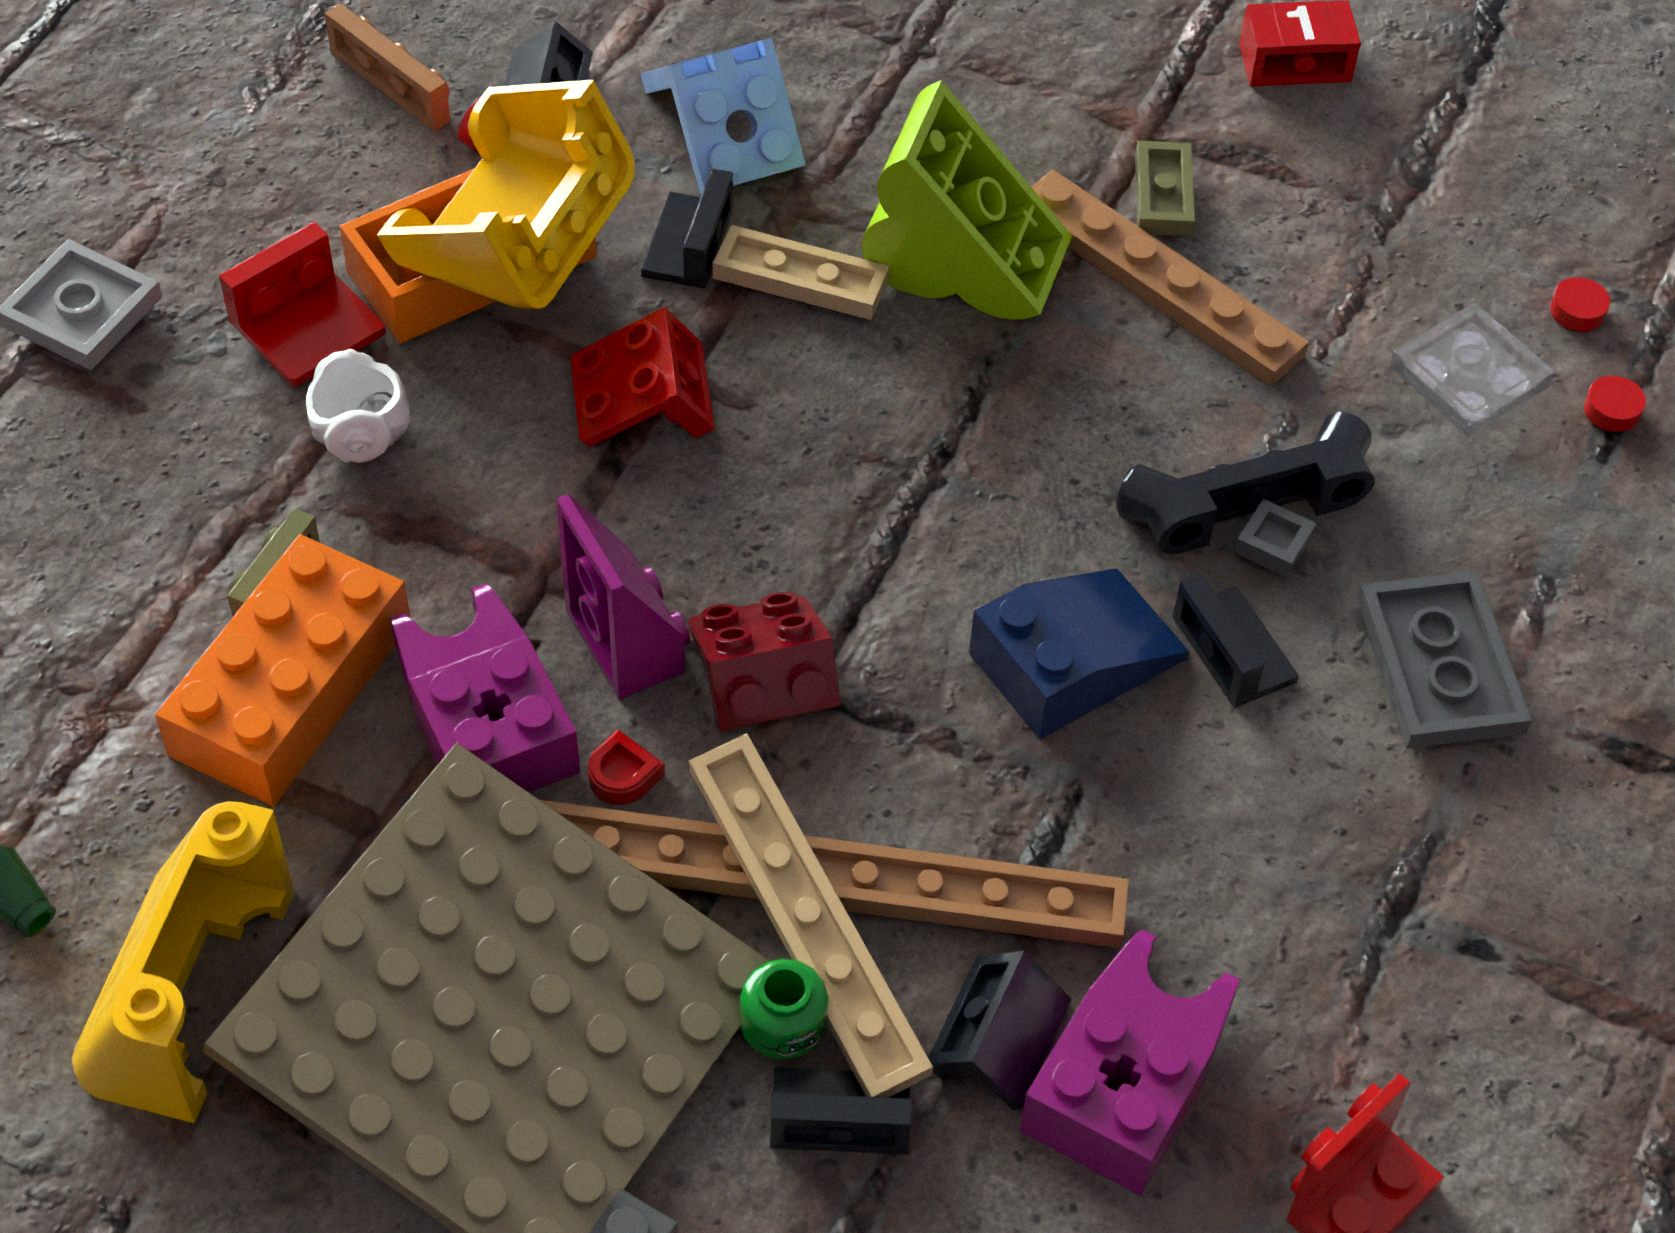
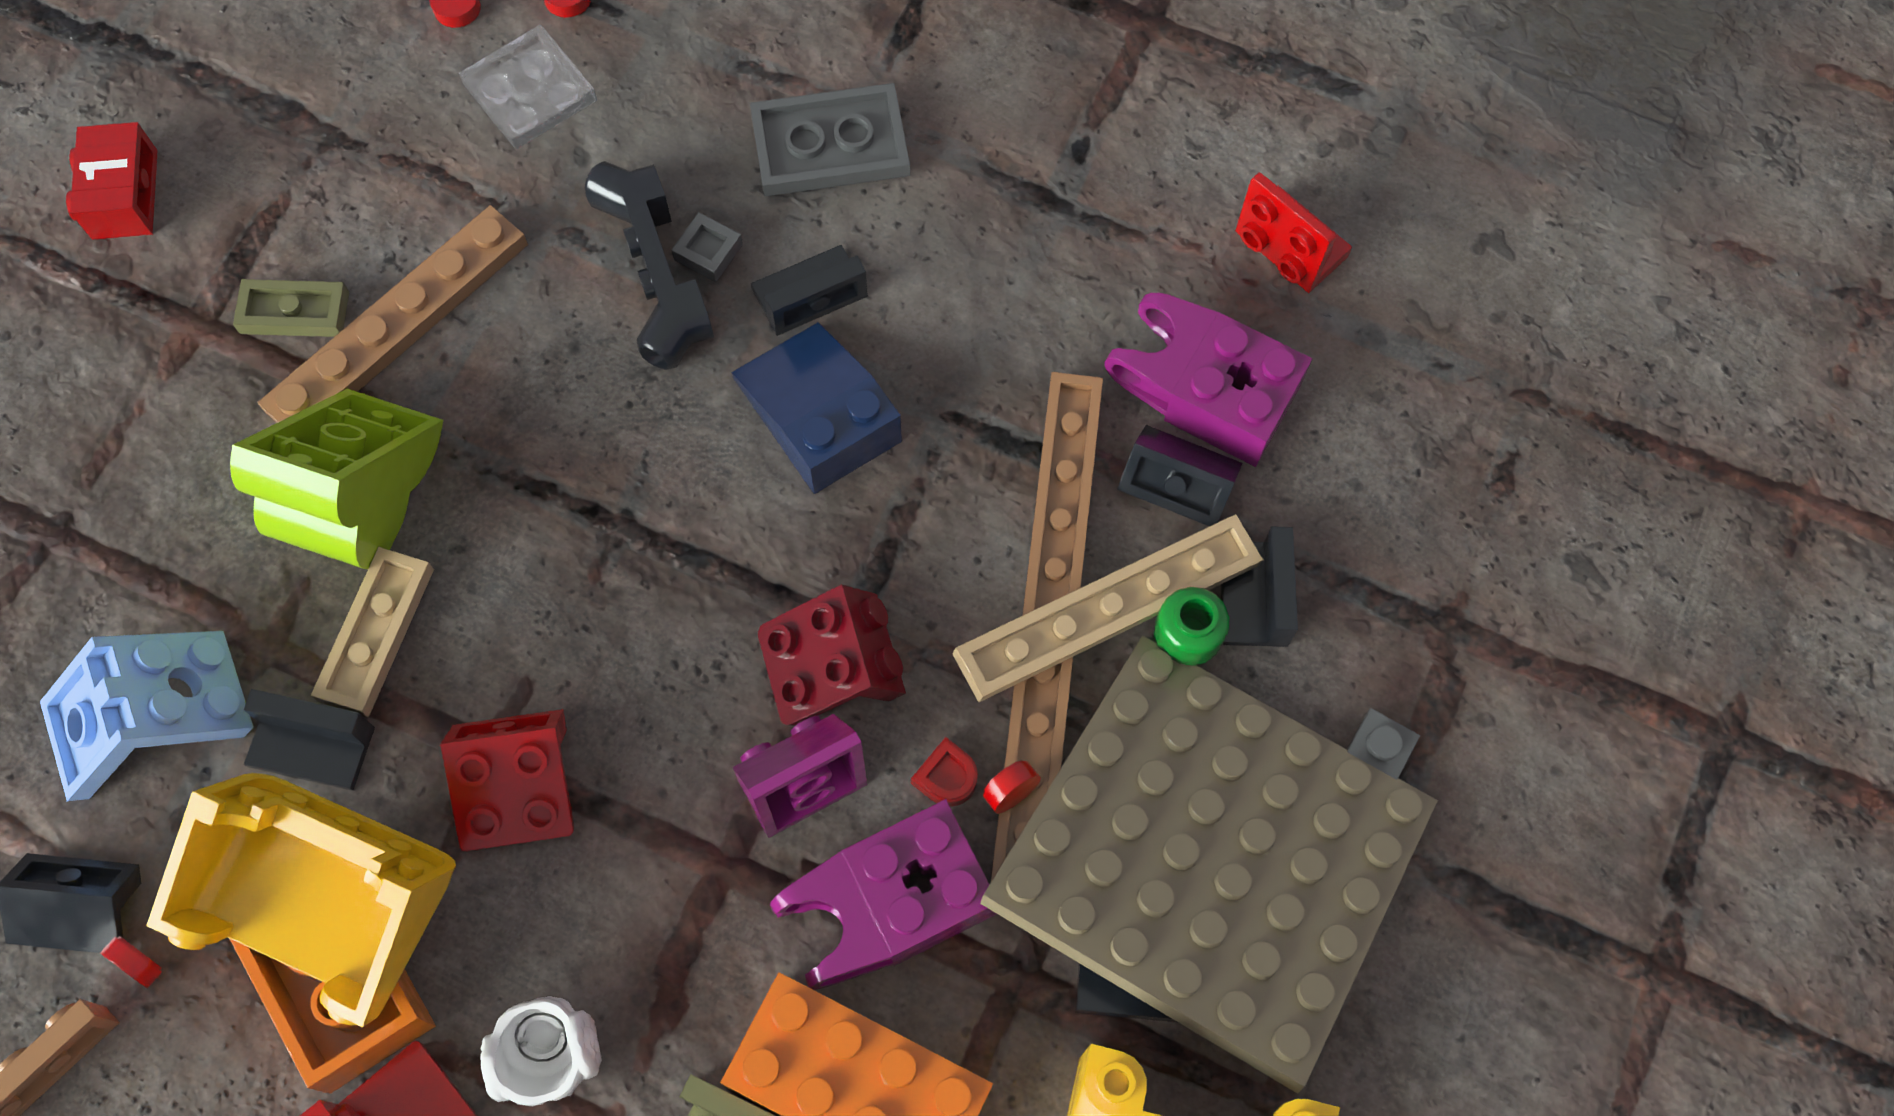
camera: 90 degrees left, 15 degrees up
none -> red tile [983,760,1041,814]

